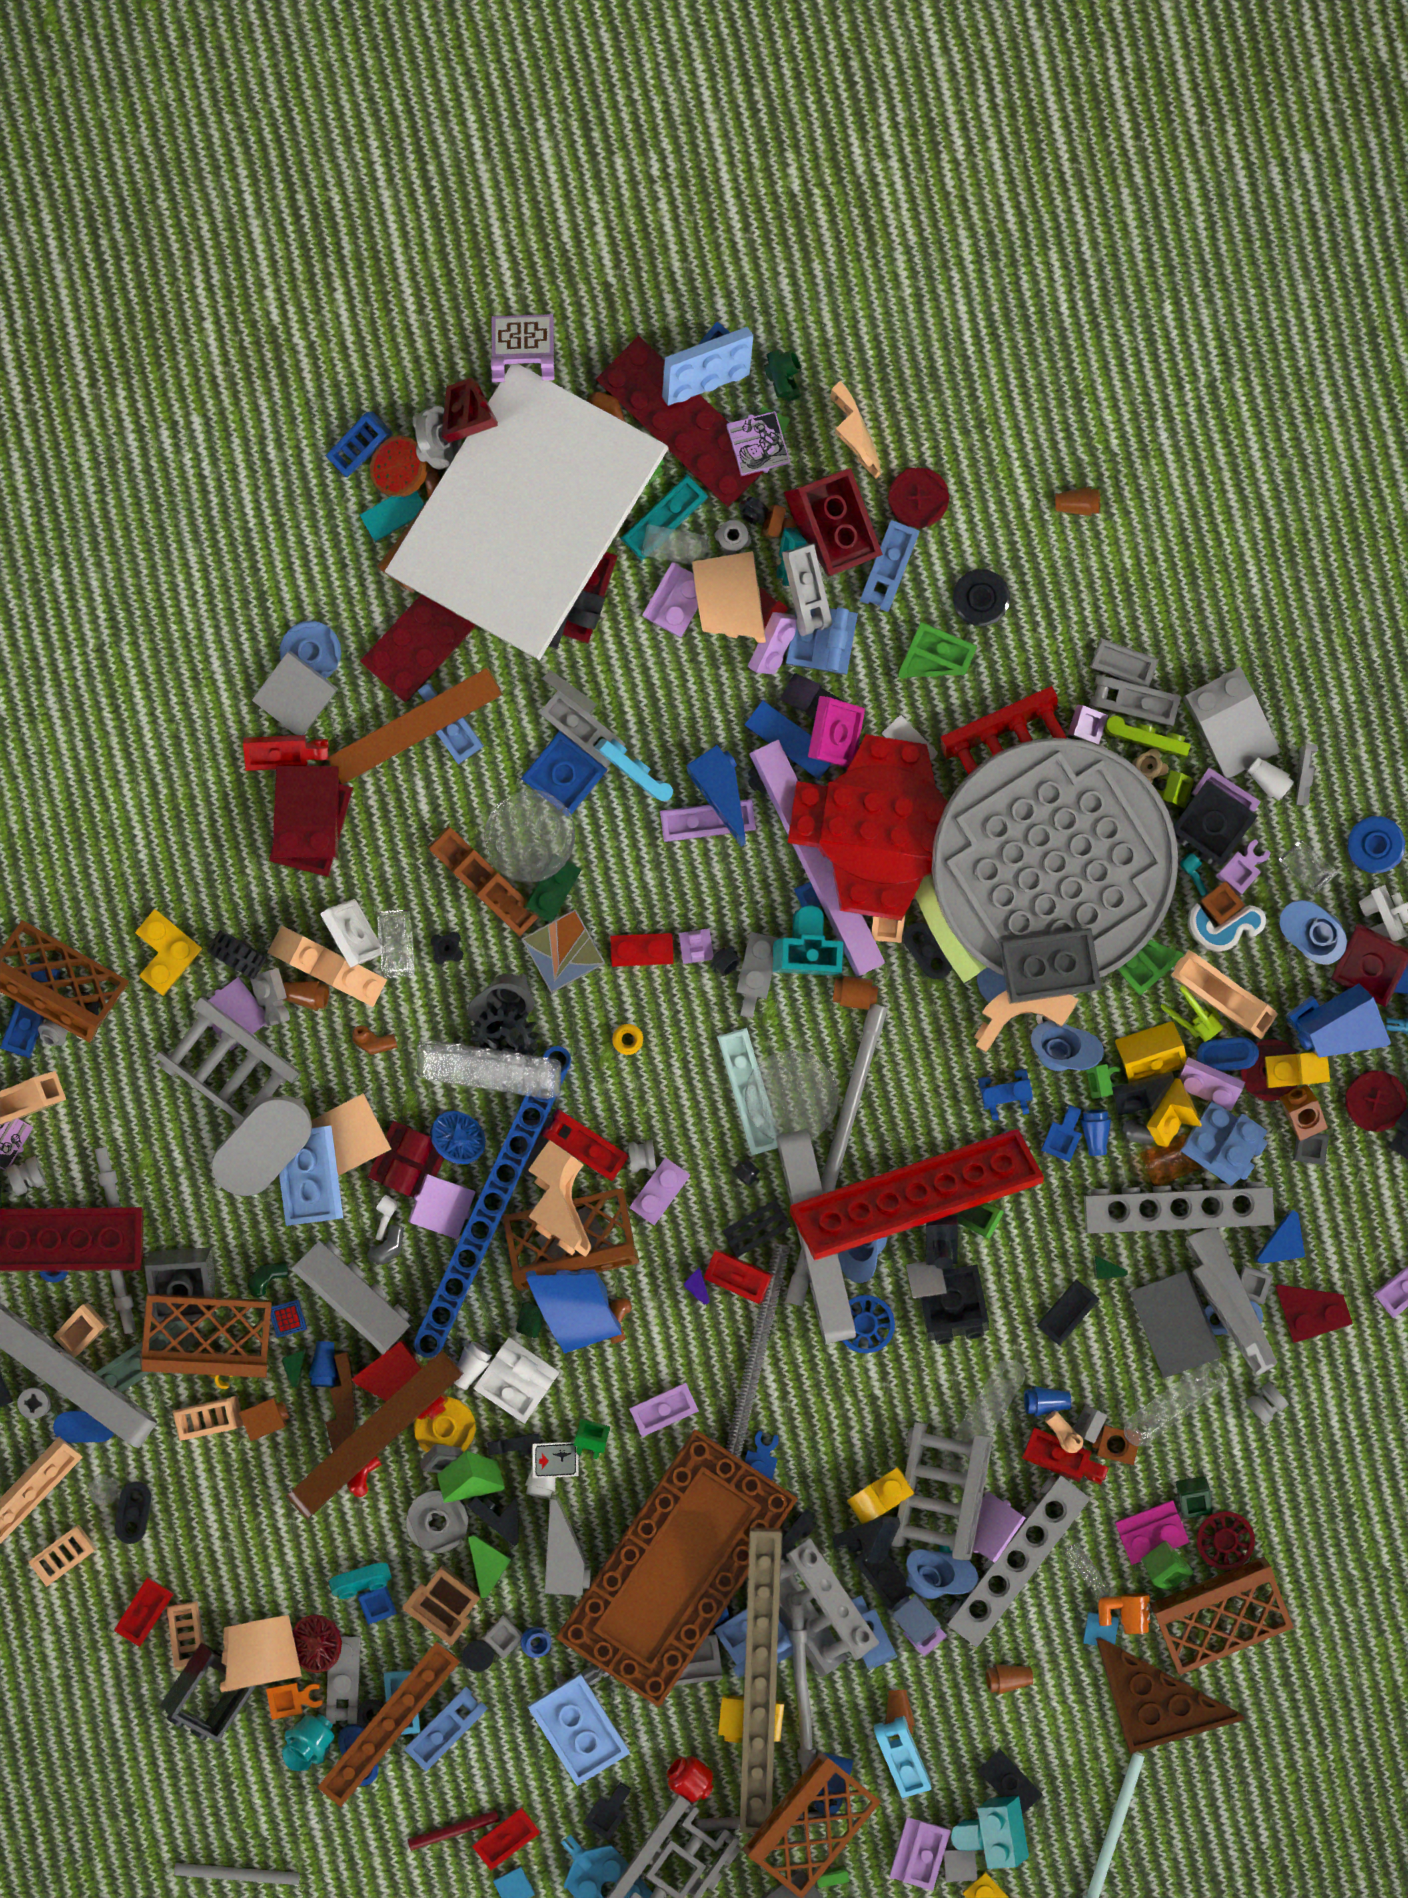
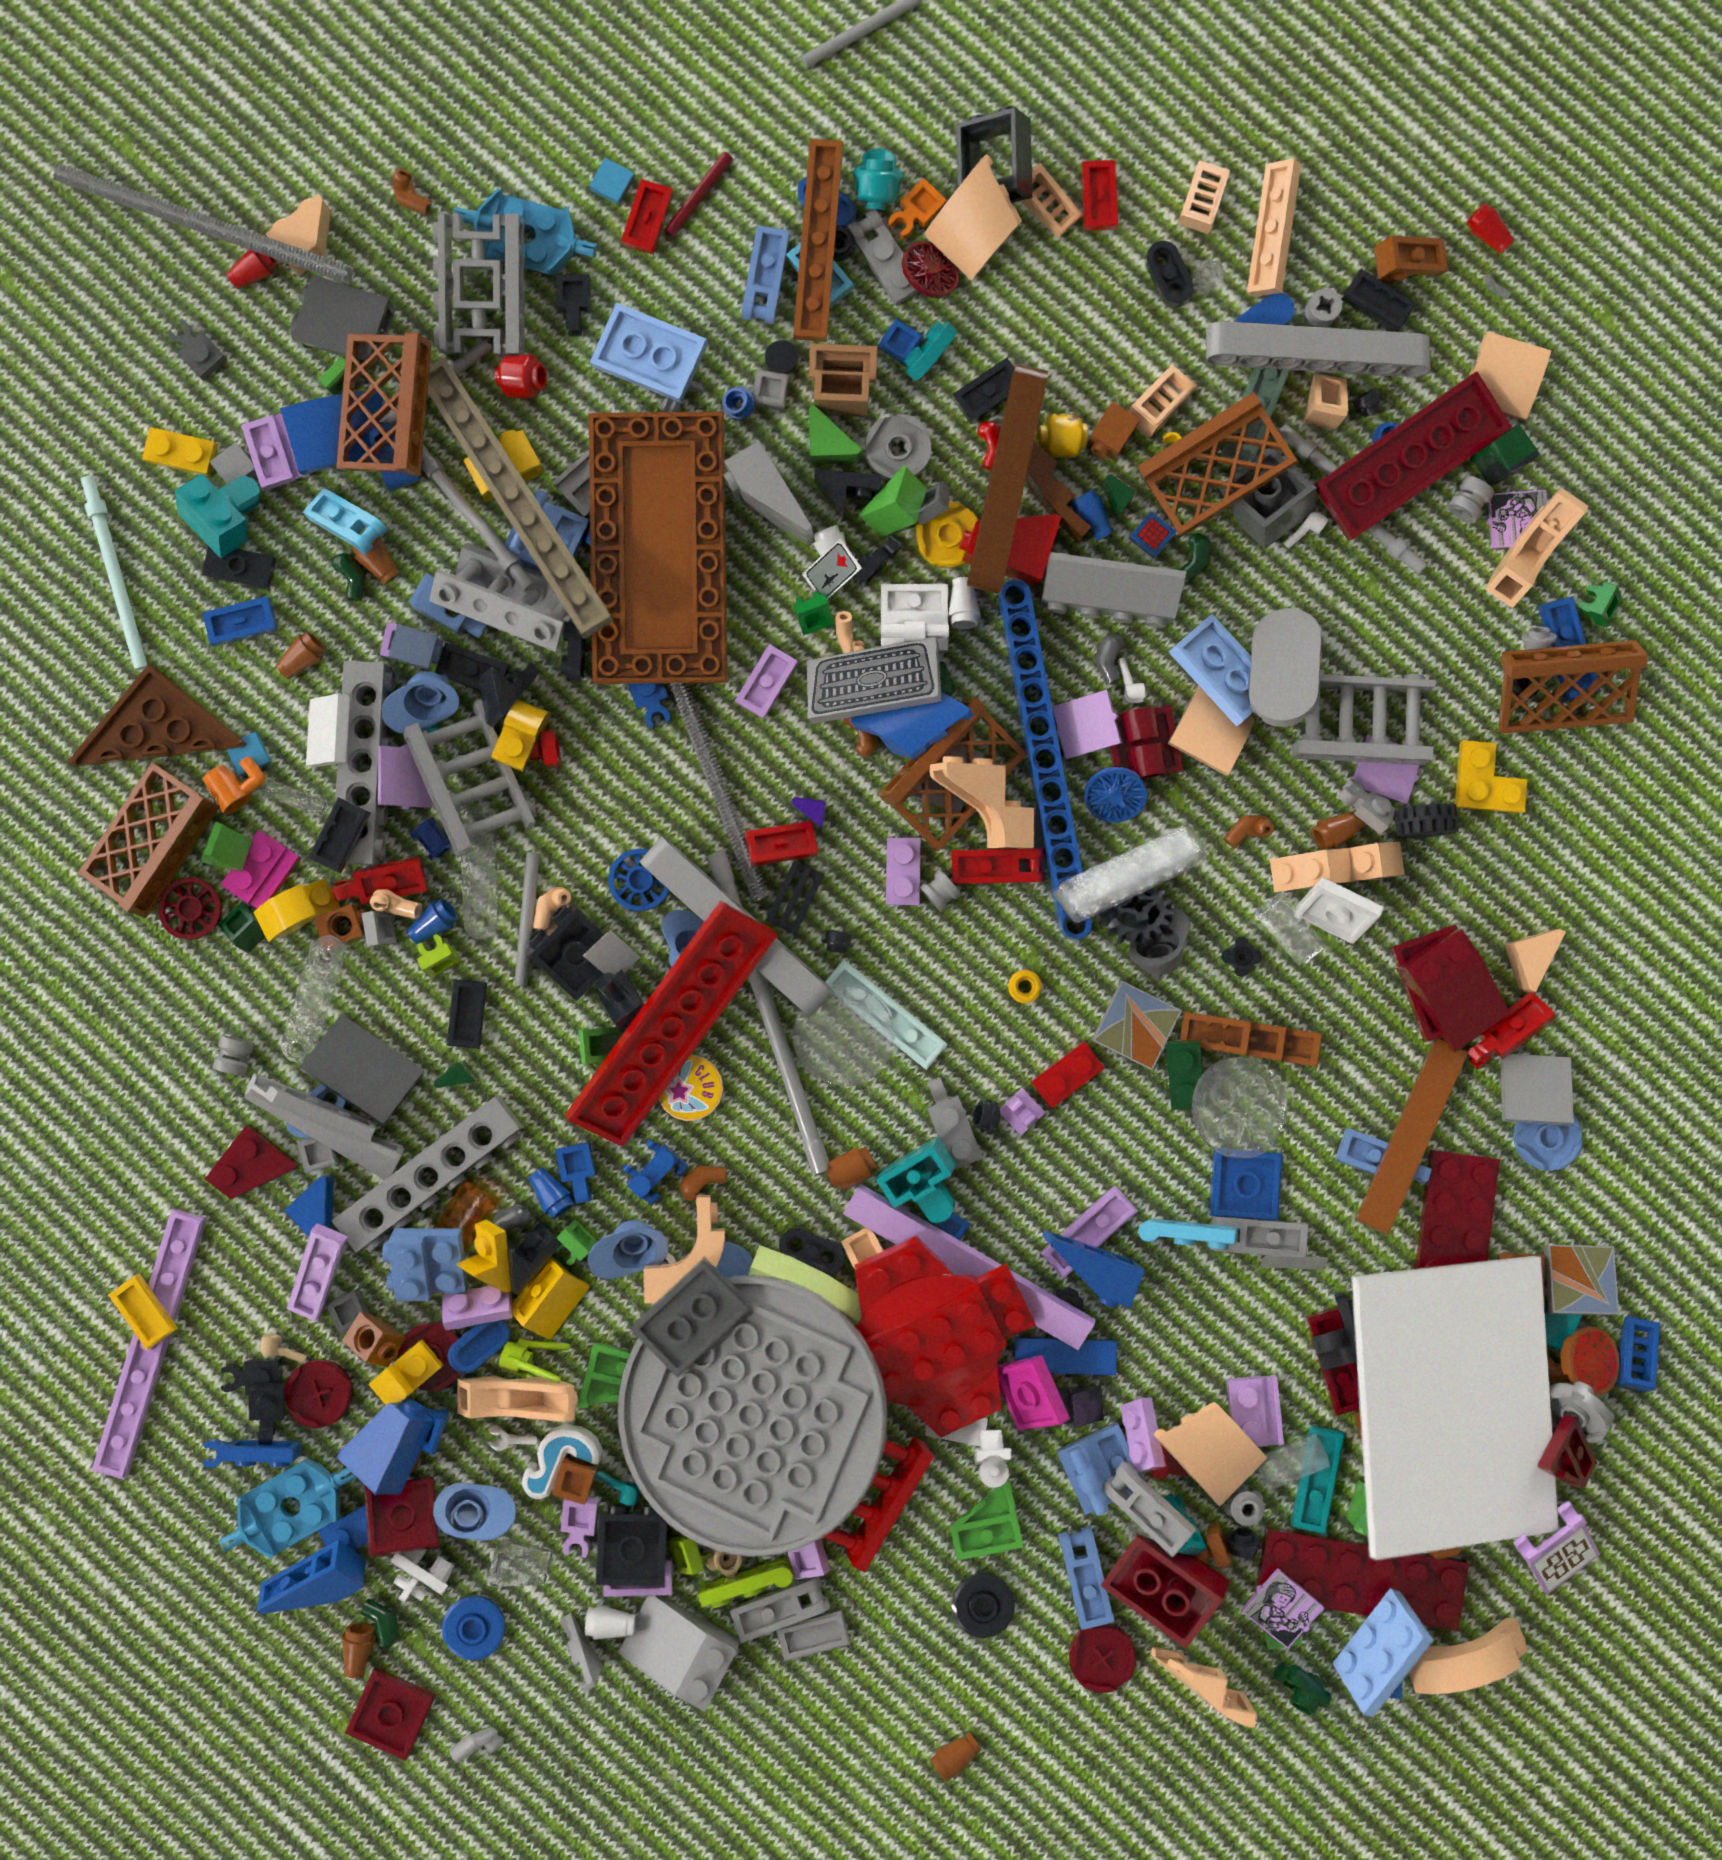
camera: 145 degrees right, 0 degrees up
none -> blue plate [202,596,279,647]
none -> yellow brick [253,878,340,942]
none -> tan hand [260,1334,307,1363]
none -> blue slope [280,391,384,475]
none -> lavender tile [286,1223,348,1322]
none -> white tile [306,694,350,767]
none -> black plate [308,797,371,873]
none -> dark green arm [332,553,366,601]
none -> clear blue bush [410,817,452,861]
none -> lime tile [417,934,462,978]
none -> white hand [487,1425,537,1451]
none -> light grey bar [514,852,540,987]
none -> red tile [529,730,562,769]
none -> light nougat arm [533,887,571,930]
none -> tile [658,1054,724,1121]
none -> dark orange arm [680,1166,727,1201]
none -> tile [807,637,942,724]
none -> light nougat arm [835,611,865,654]
none -> black plate [952,357,1014,425]
none -> white hips [974,1430,1011,1488]
none -> yellow head [1037,414,1088,458]
none -> white hand [1283,512,1328,549]
none -> black plate [1352,388,1385,418]
none -> light nougat arch [1409,1618,1528,1694]
none -> light nougat slope [1504,929,1566,993]
none -> tile [1544,1244,1619,1316]

